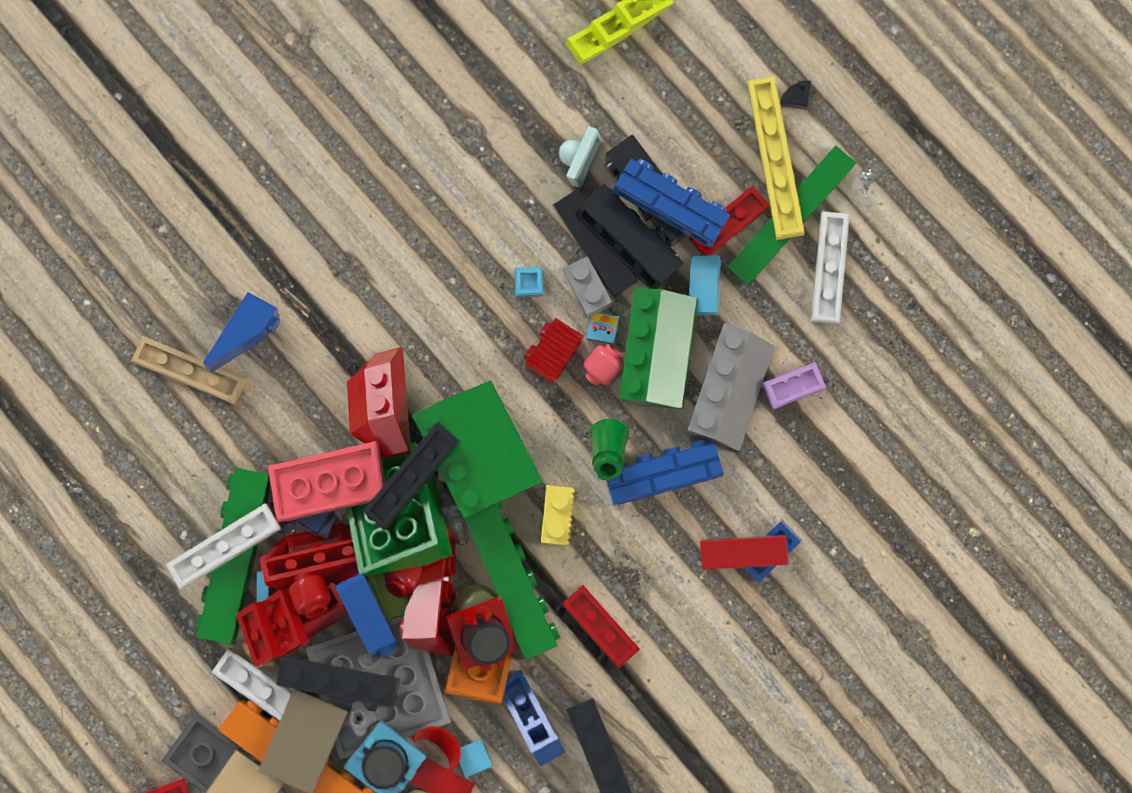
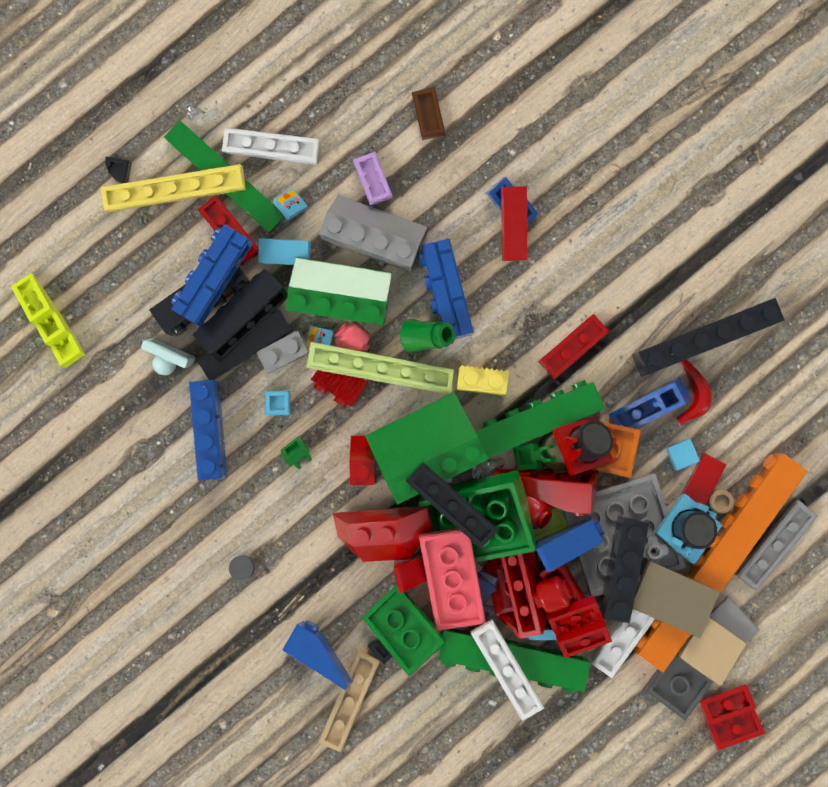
camera: 85 degrees left, 5 degrees up
red helmet [412,726,461,777] -> none
none -> blue brick [189,380,228,481]
none -> dark grey tile [229,555,255,580]
none -> medium azure tile [273,188,308,220]
none -> green tile [280,436,312,469]
none -> yellowish green tile [306,342,454,394]
none -> red slope [349,435,376,485]
none -> green plate [362,584,447,676]
none -> black tile [367,639,393,664]
none -> red slope [393,552,427,593]
none -> reddish brown tile [412,87,445,140]
none -> green plate [513,442,556,471]
none -> red piece [676,360,713,426]

